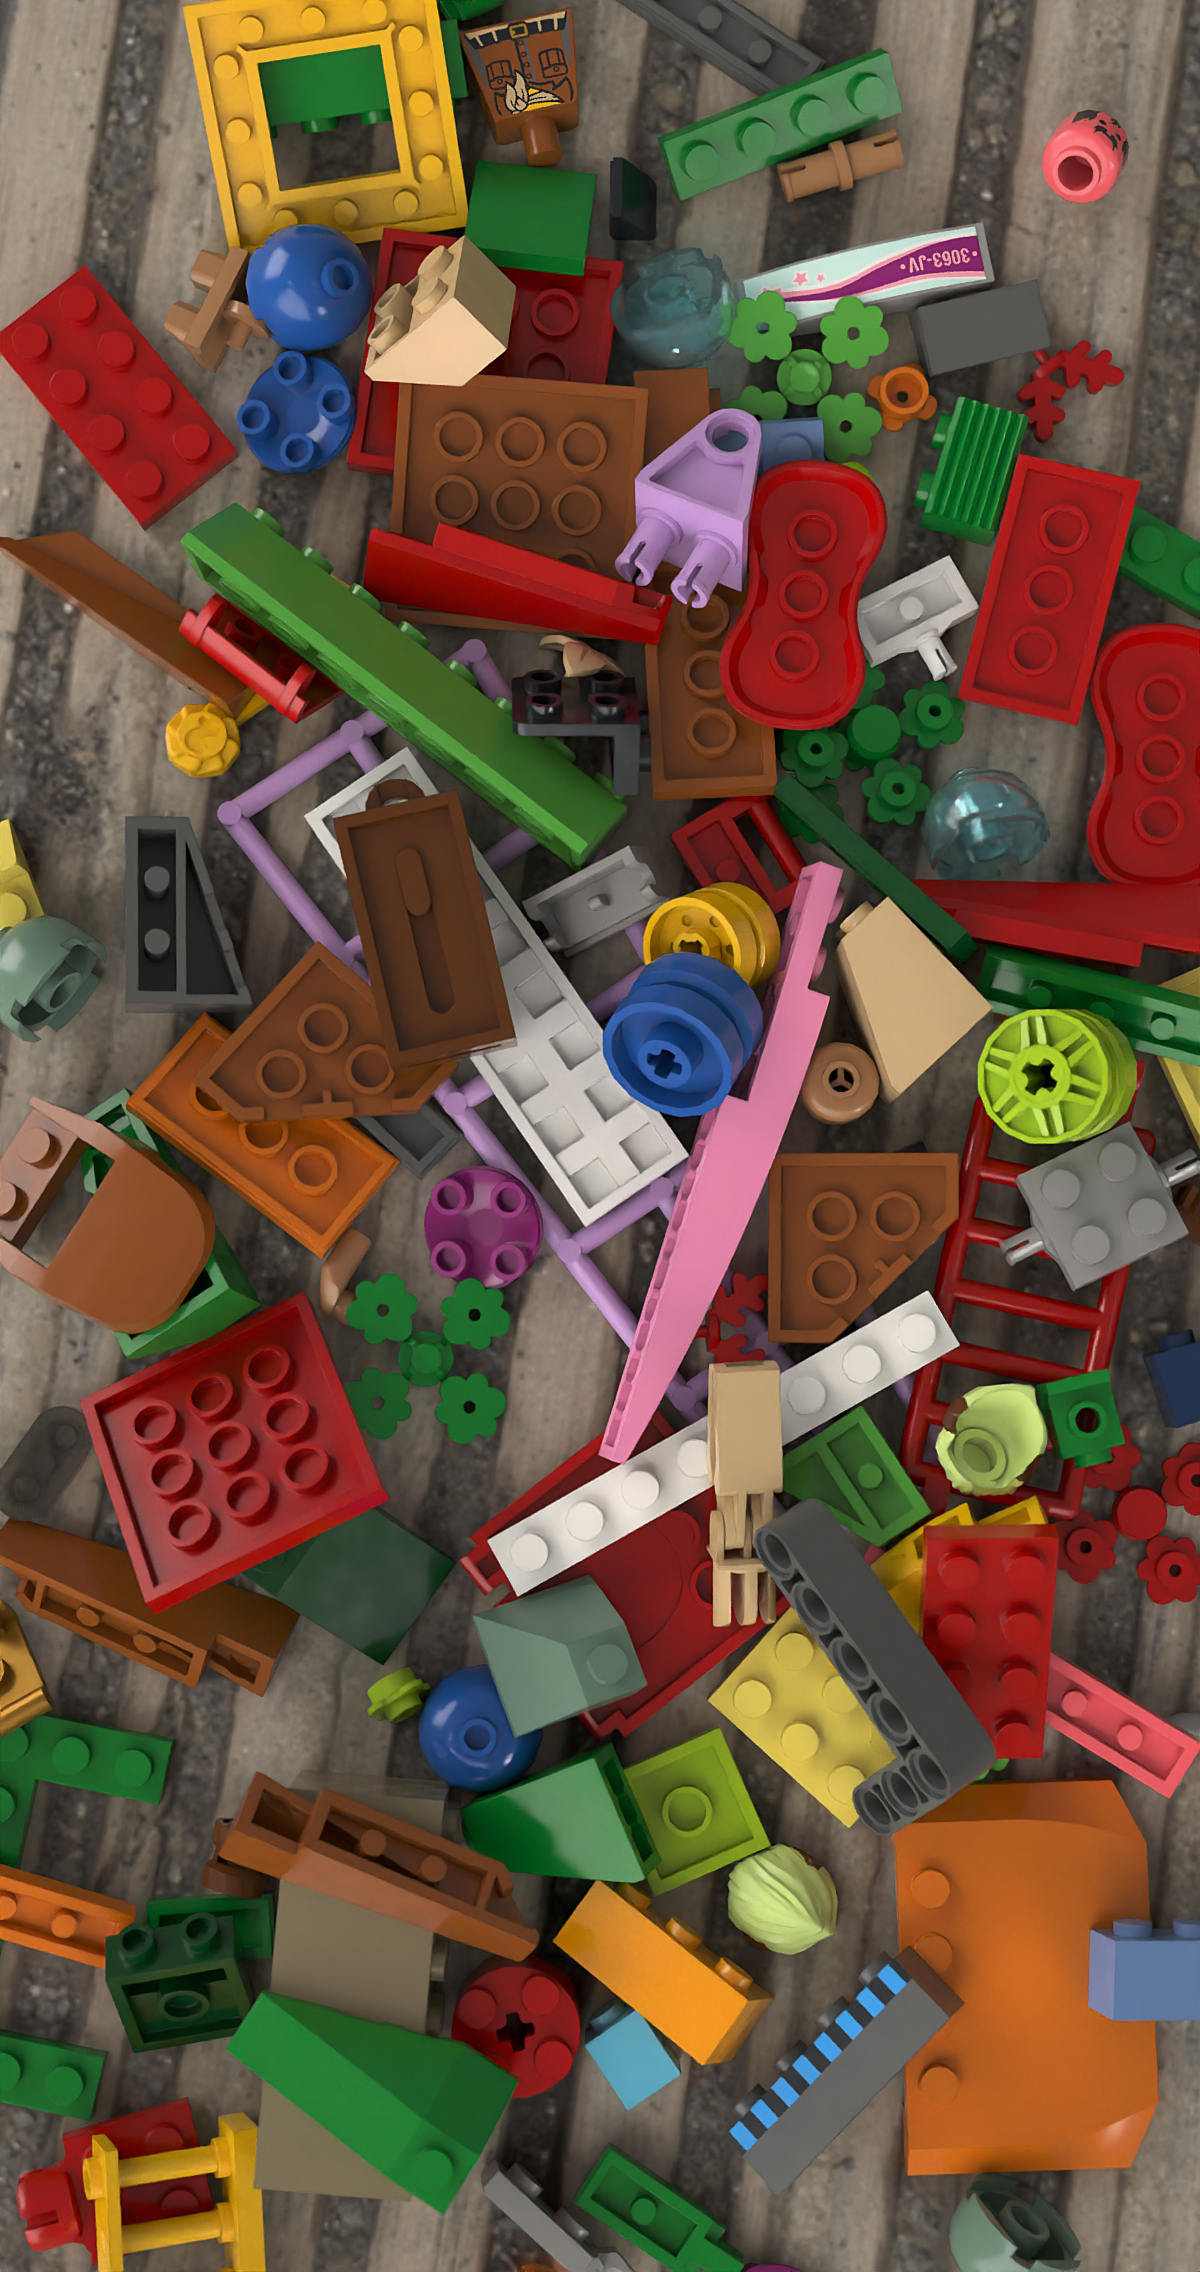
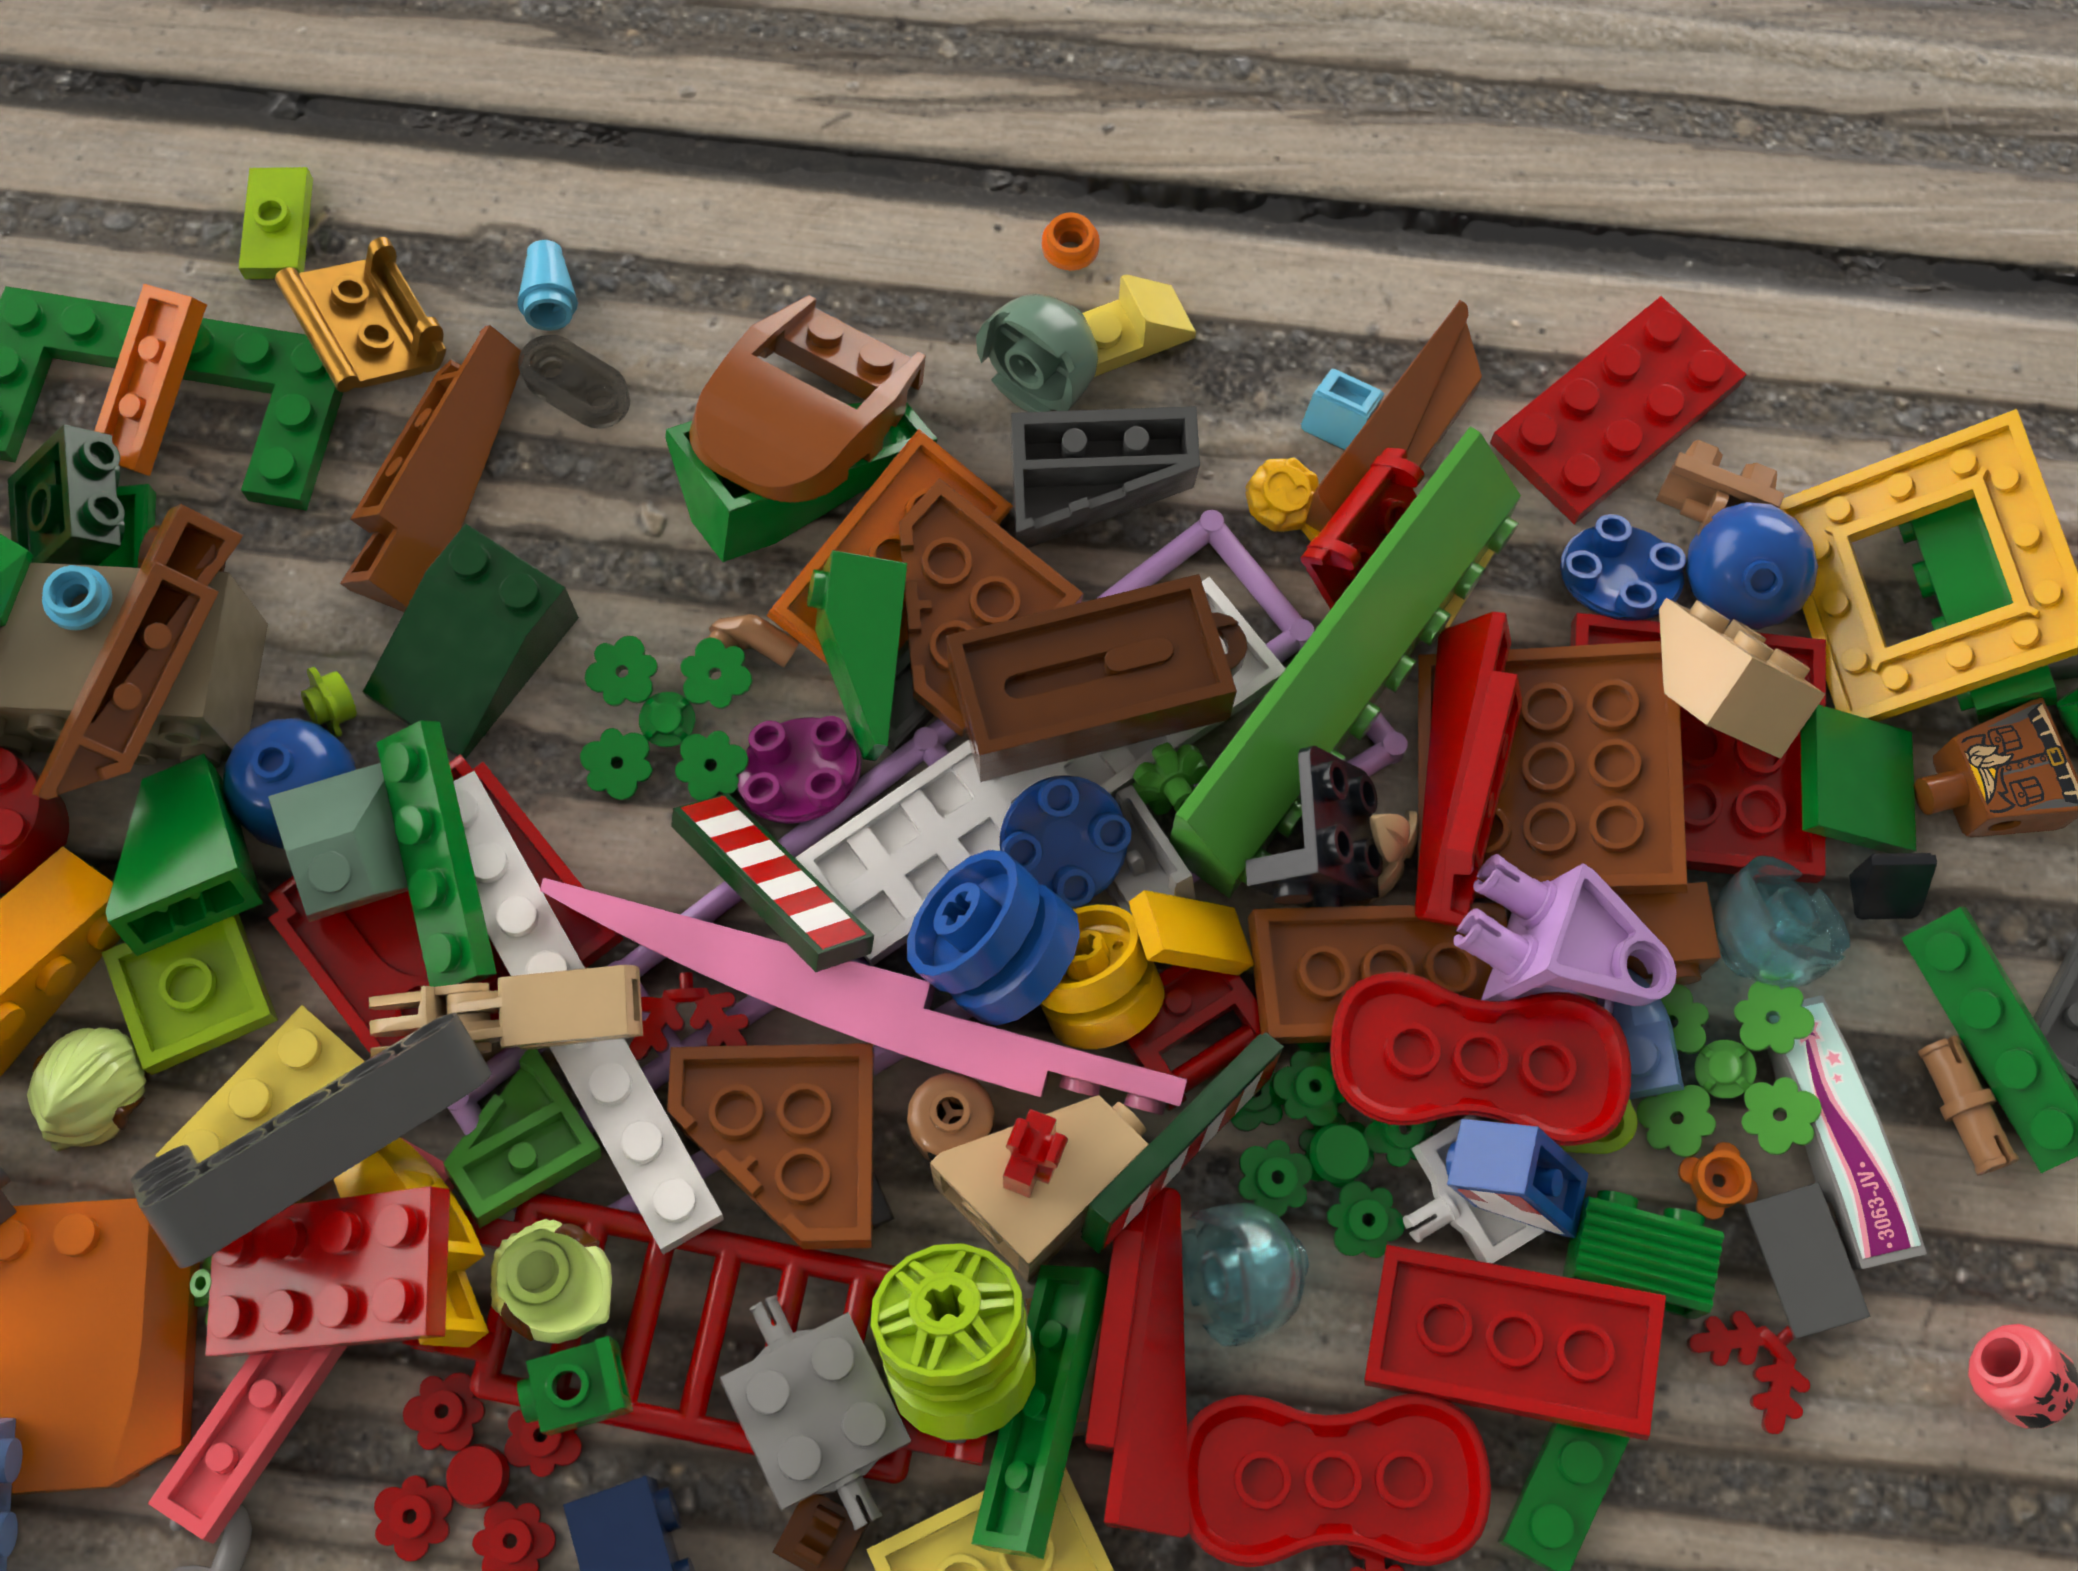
camera: 85 degrees right, 15 degrees down
red plate [79,1291,390,1614] -> none
none -> medium azure plate [42,565,113,630]
none -> green plate [376,720,497,987]
none -> tile [671,793,874,972]
none -> green slope [807,550,907,761]
none -> blue dish [999,775,1132,907]
none -> red plate [1003,1109,1068,1198]
none -> yellow tile [1129,890,1254,976]
none -> bright green plant [1131,742,1209,815]
none -> medium azure slope [1301,369,1385,450]
none -> slope [1446,1119,1589,1238]

